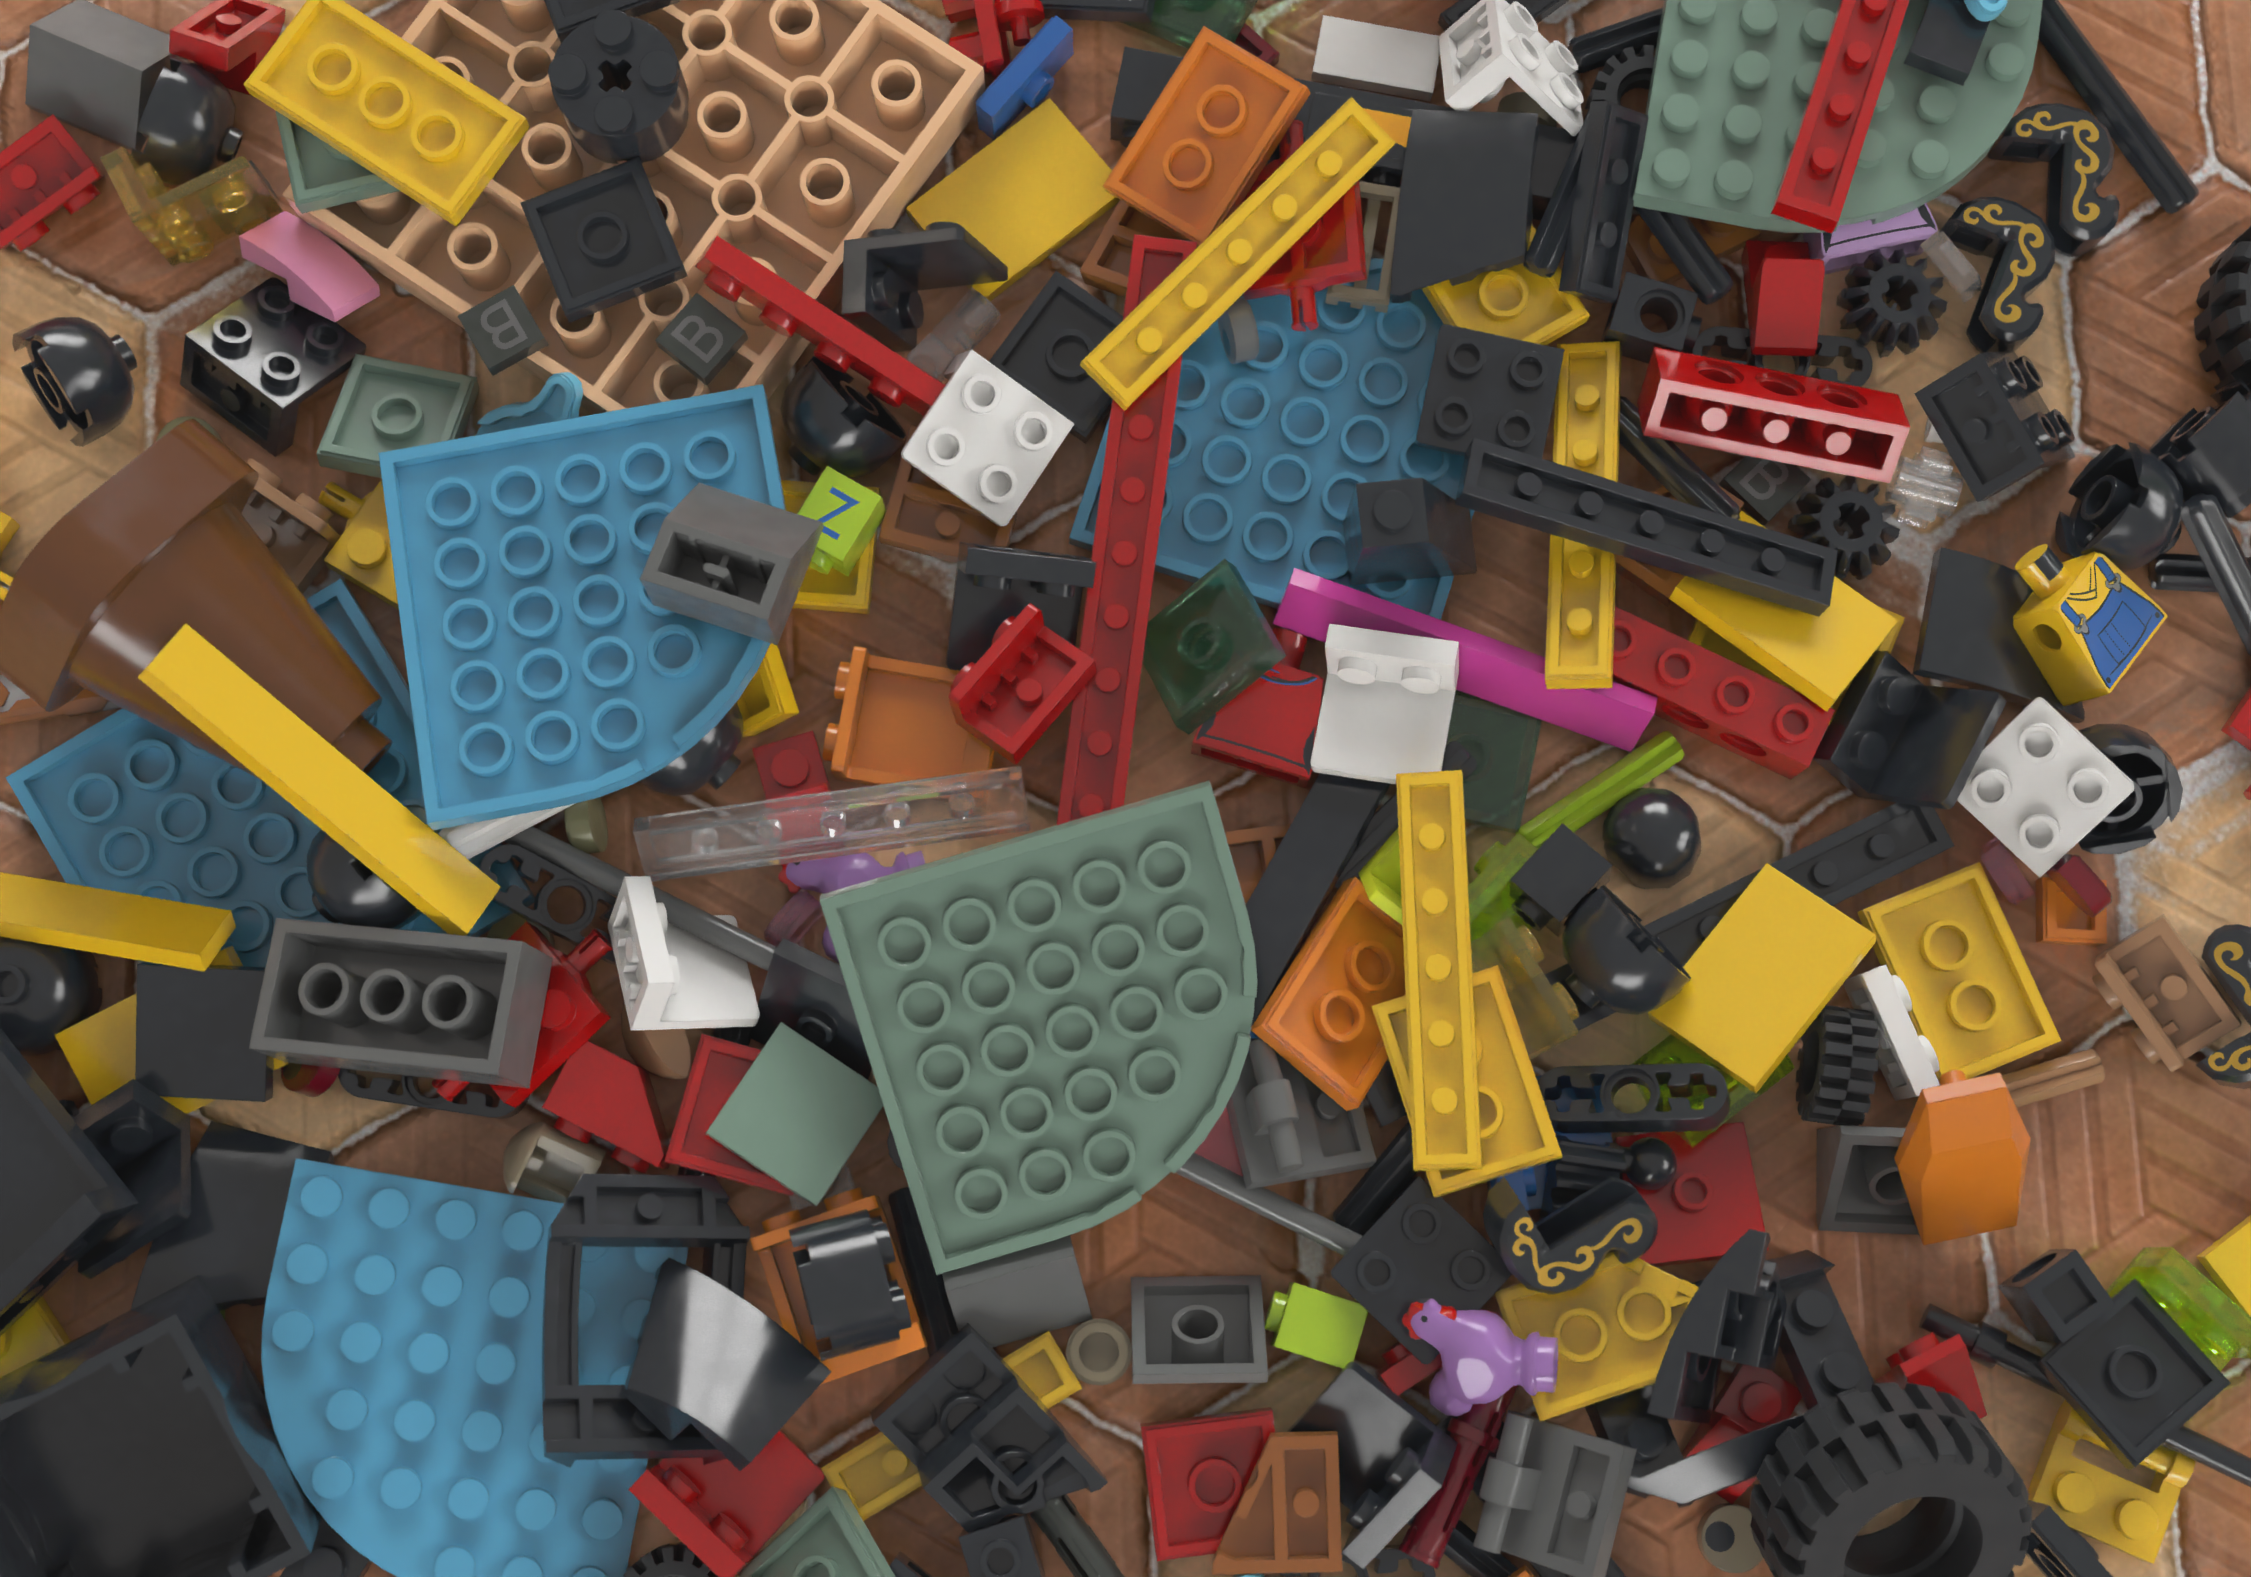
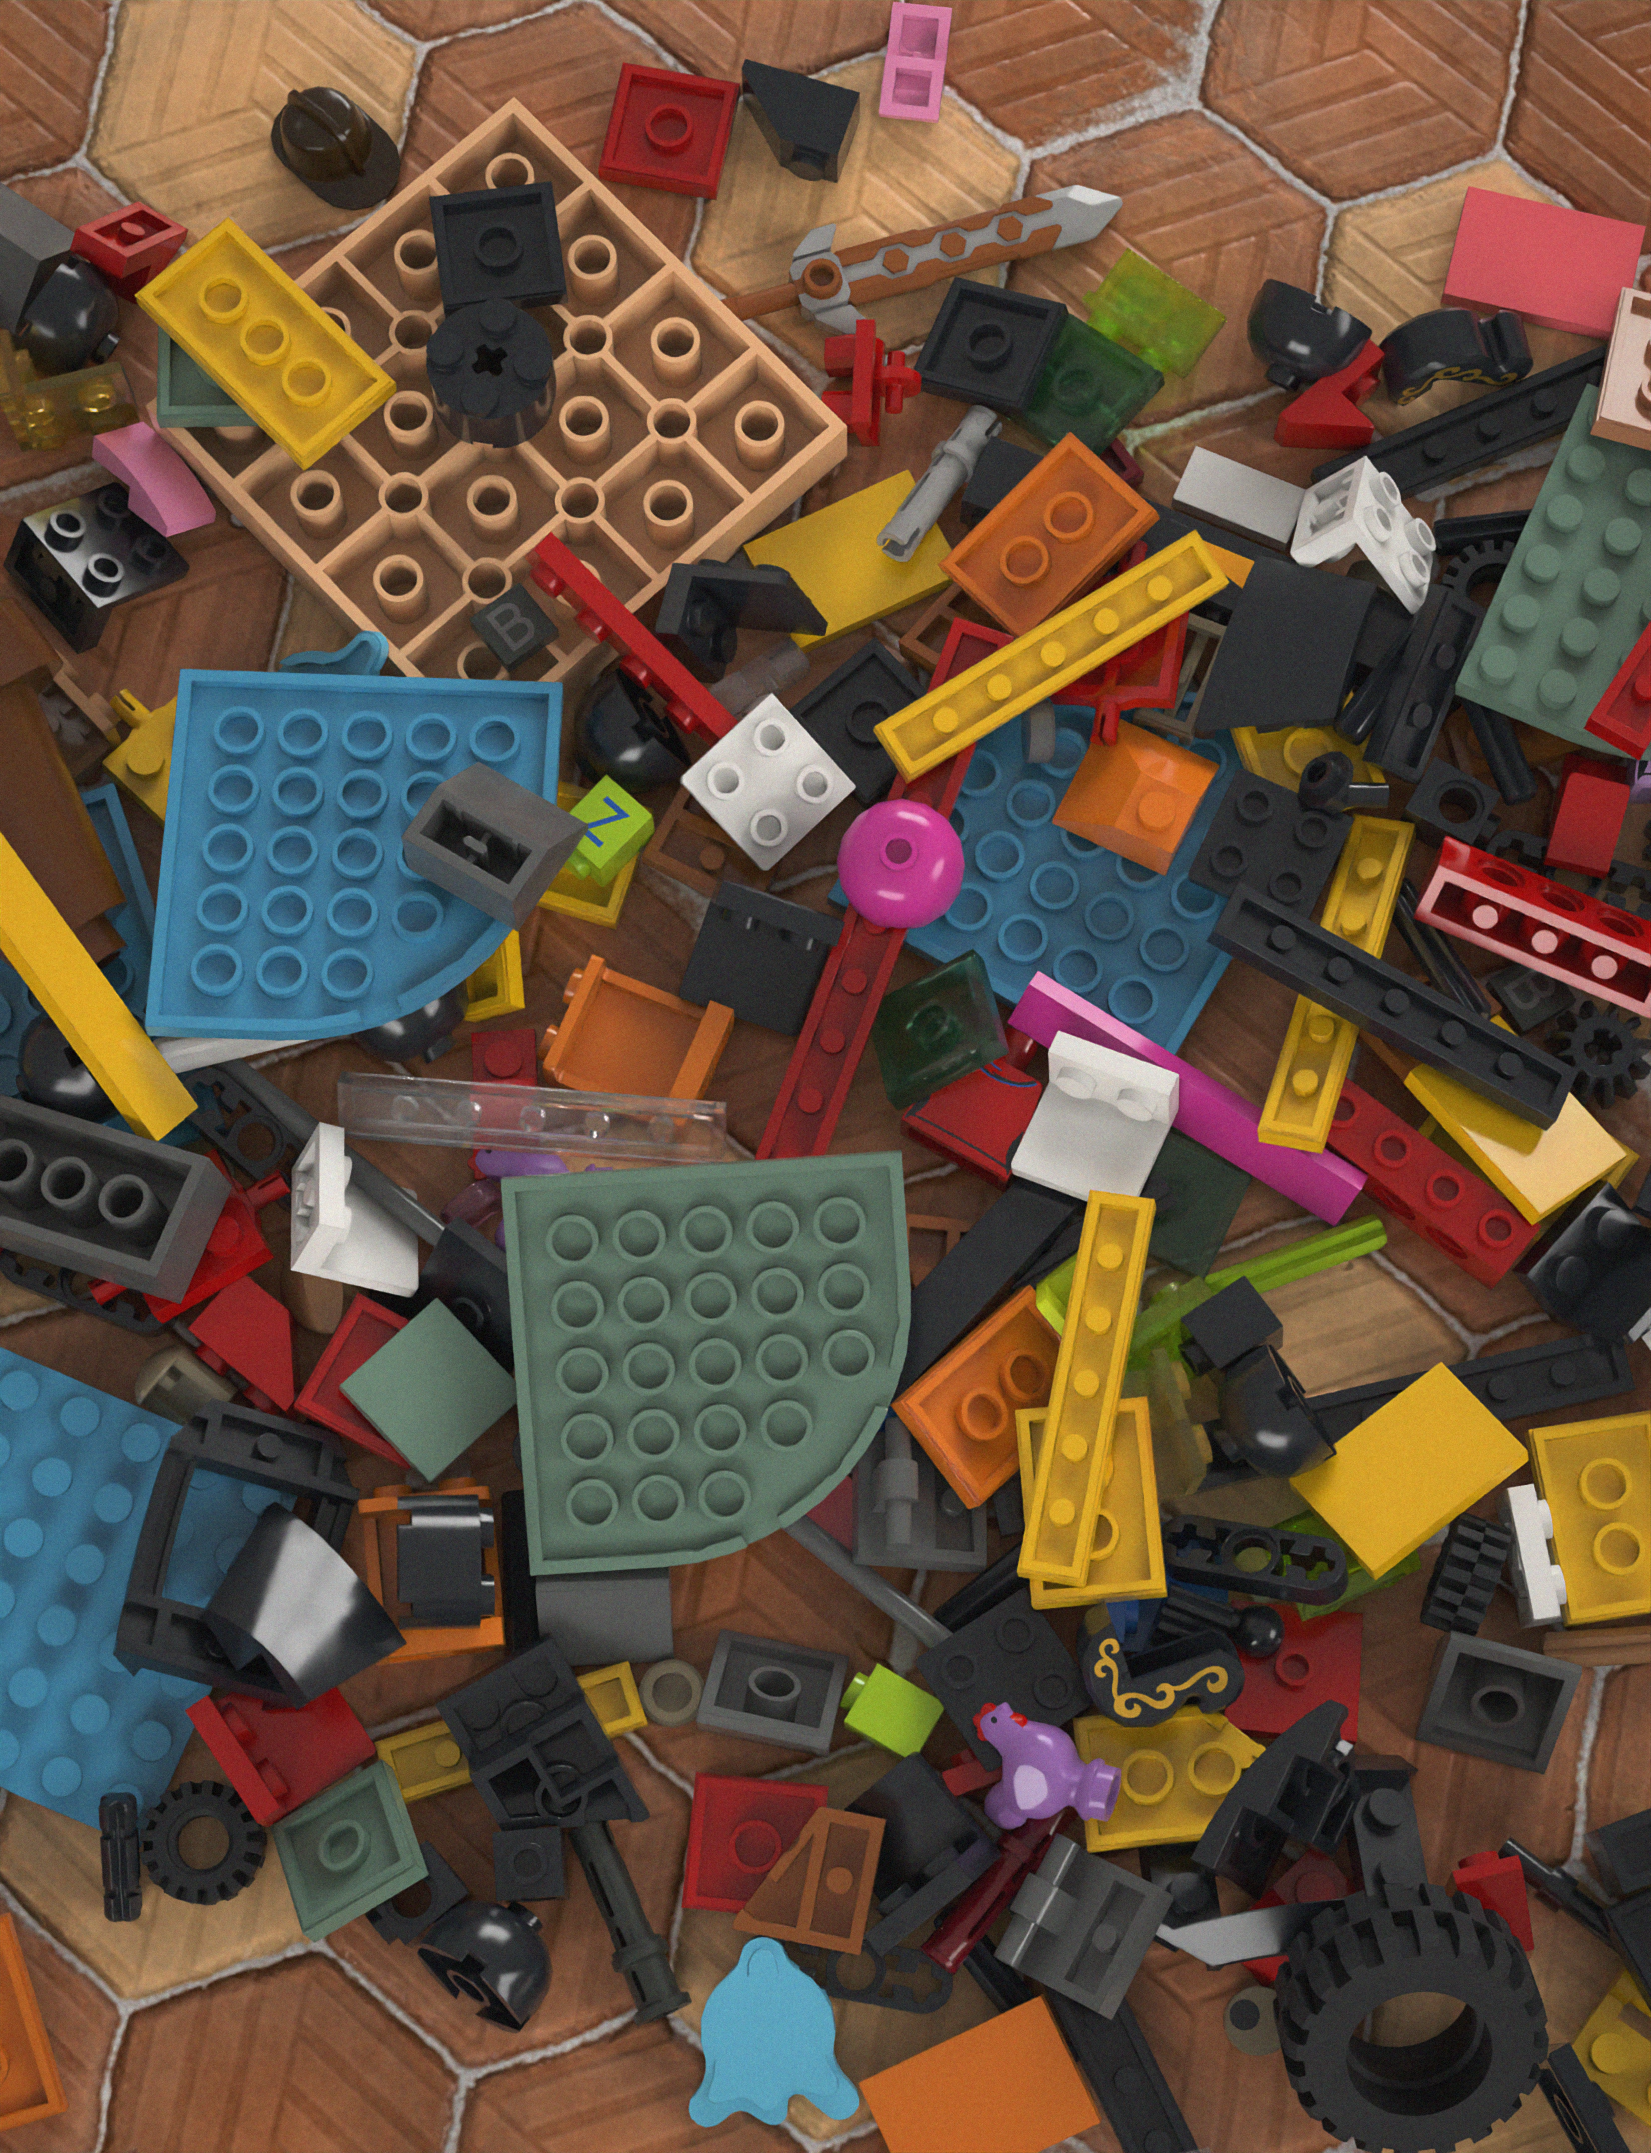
camera: 15 degrees right, 5 degrees down
sand green tile [316,354,479,478] -> none
pearl dark grey tile [458,285,549,376] -> none
black tile [520,157,688,323] -> none
olive tile [564,797,608,854] -> none
red bracket [949,603,1097,765] -> none
blue plate [976,15,1073,140] -> none
black slope [1343,478,1477,585] -> none
black hair [1602,788,1701,889] -> none
orange piece [1894,1070,2031,1246] -> none
none -> dark pink cylinder [837,799,965,929]
none -> light grey pin [876,405,1002,562]
none -> orange slope [1052,719,1220,877]
none -> black plate [1298,751,1389,815]

